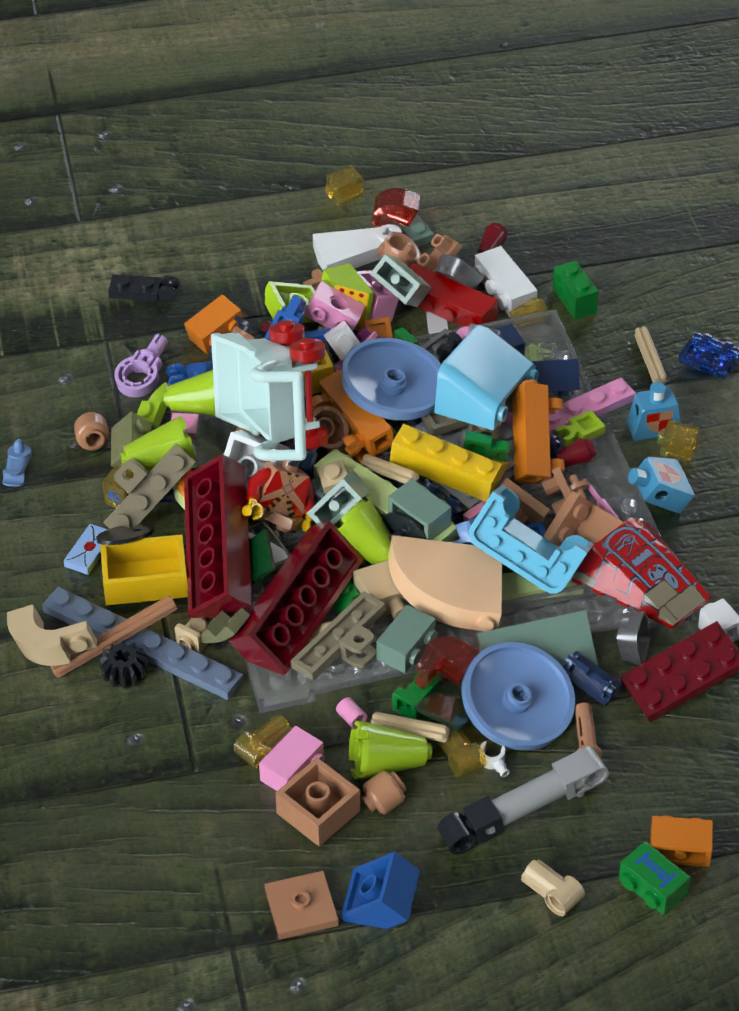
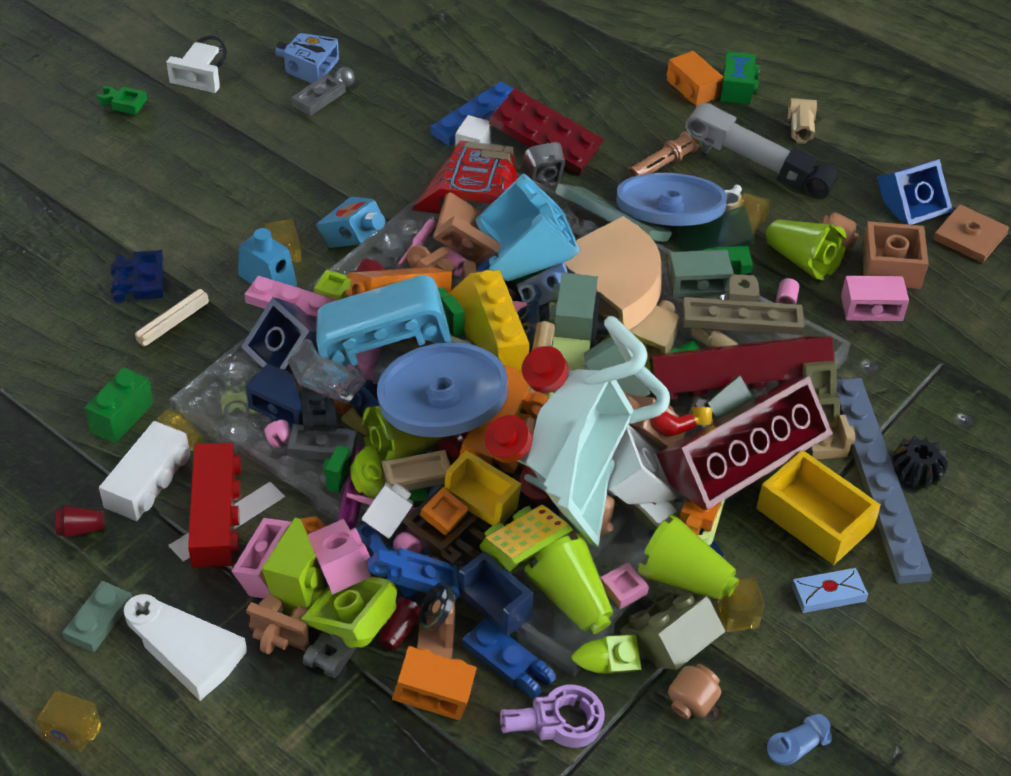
camera: 130 degrees left, 0 degrees up
tan arch [7,605,97,666] -> none
nougat axle [50,596,177,677] -> none
black piece [96,523,154,545] -> none
dark tan plate [103,443,196,529] -> none
clear yellow piece [233,715,292,769] -> none
sand green brick [370,254,432,307] -> none
clear red brick [371,188,420,228] -> none
tan axle [371,712,450,742] -> none
nougat helmet [377,232,420,267] -> none
clear red brick [414,636,480,690] -> none
nougat hips [417,234,462,273] -> none
flat silver piece [435,253,484,289] -> none
dark blue hinge [563,651,622,706] -> none

